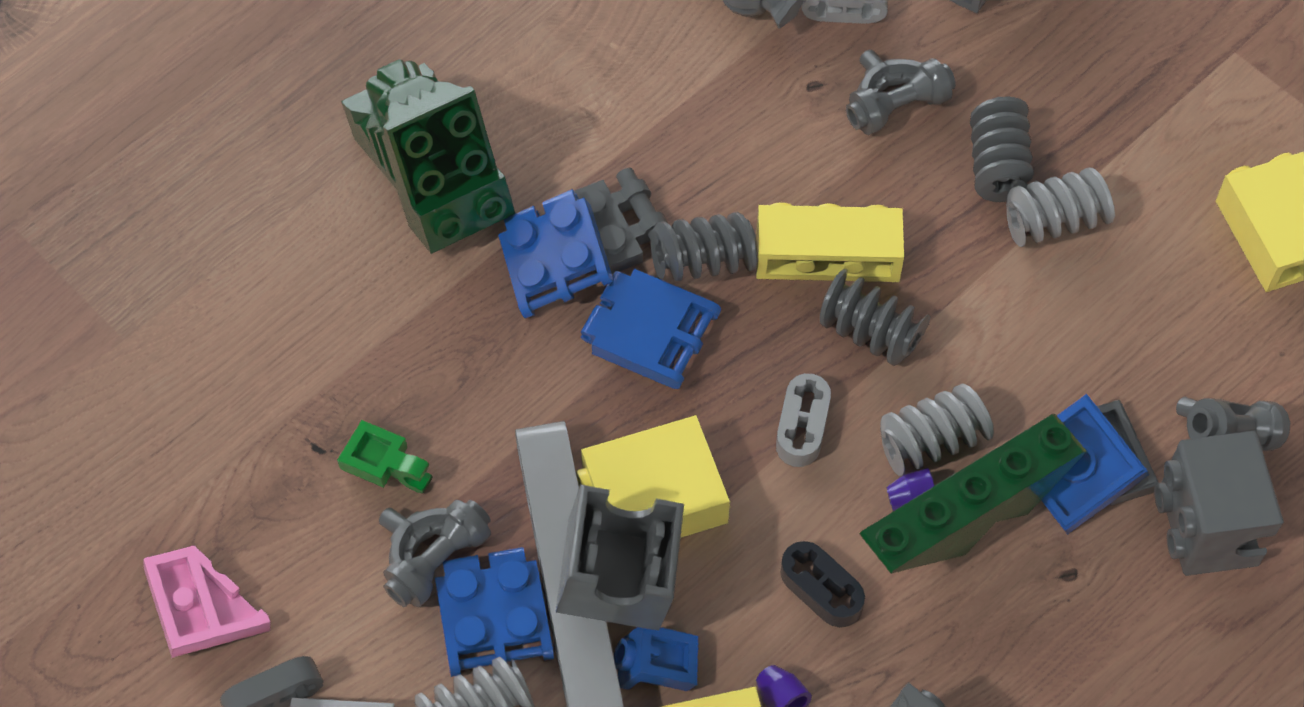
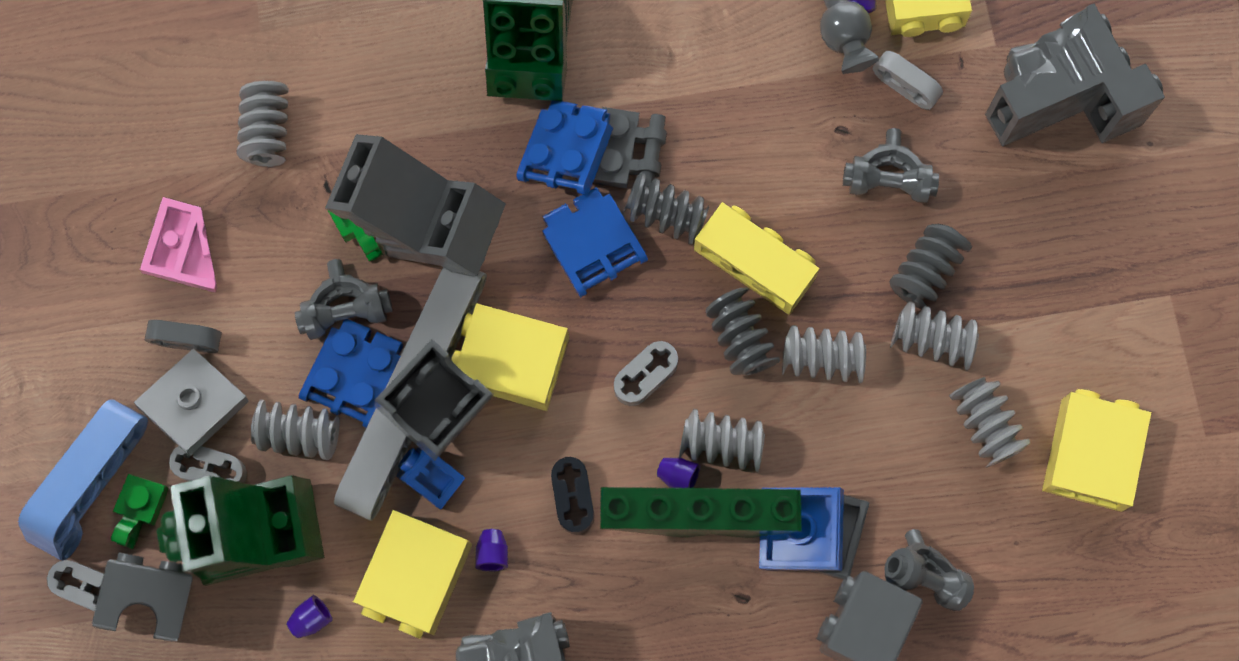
camera: 40 degrees right, 15 degrees up
none -> light grey piece [236,81,289,167]
none -> dark grey brick [325,134,506,276]
none -> light grey piece [782,325,866,384]
none -> light grey piece [949,377,1031,468]

